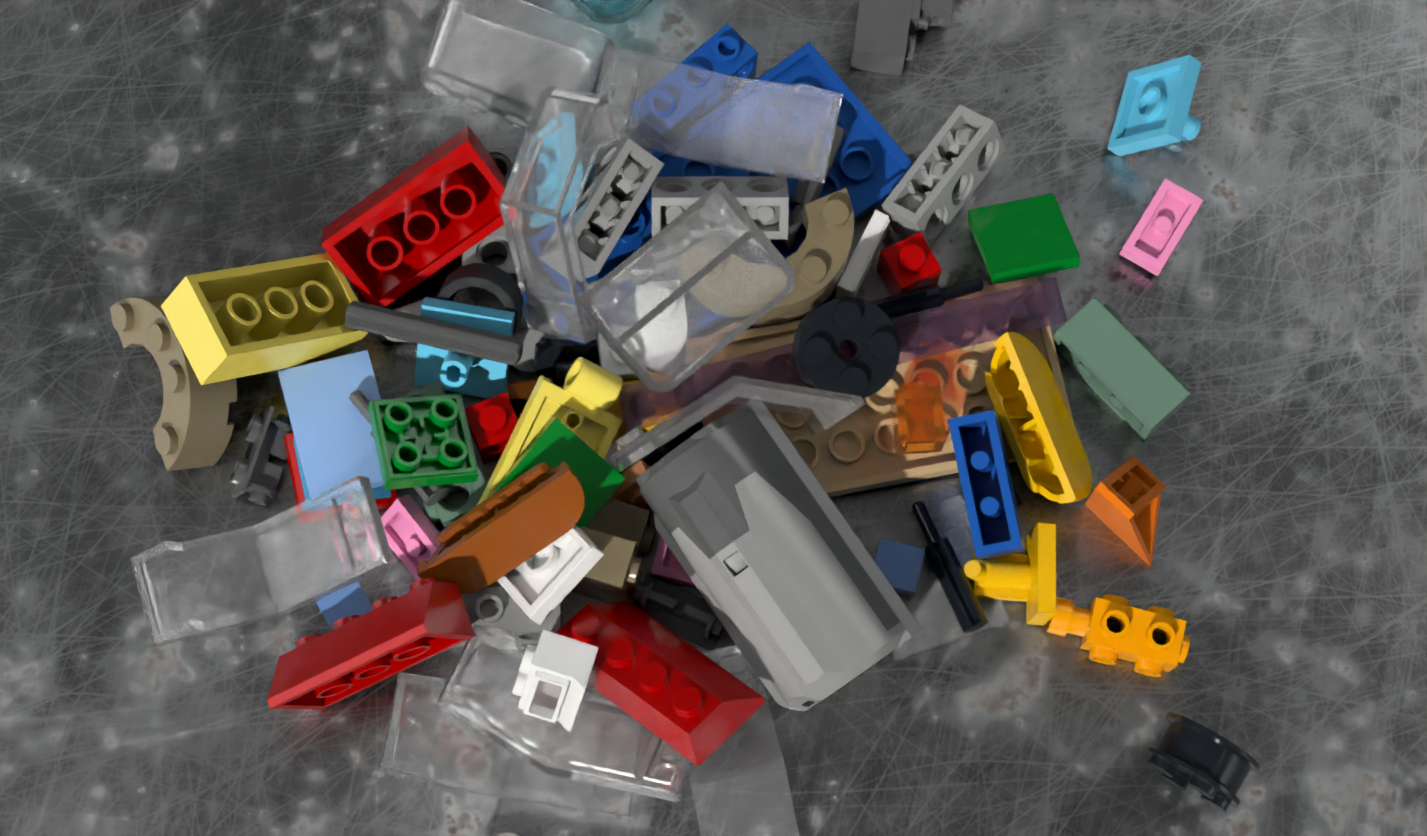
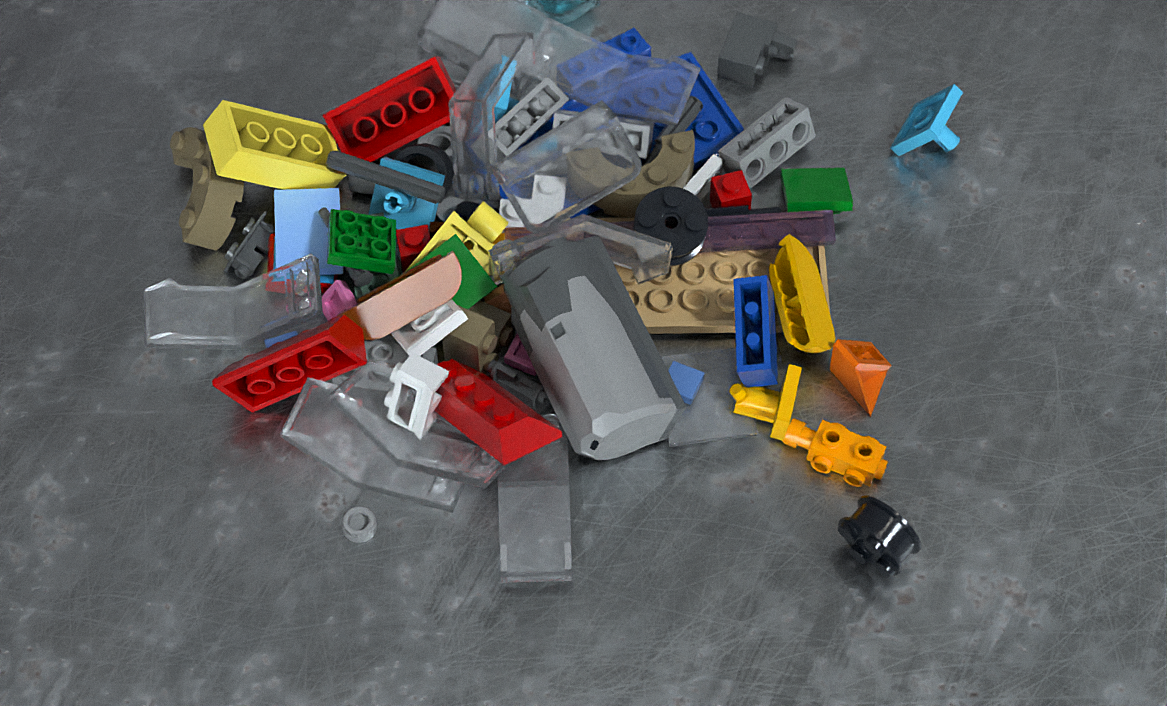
camera: 15 degrees right, 15 degrees down
clear orange brick [891,381,946,455] -> none
black axle [911,501,989,634] -> none
sand green brick [1053,297,1190,442] -> none
bright pink plate [1119,178,1204,276] -> none

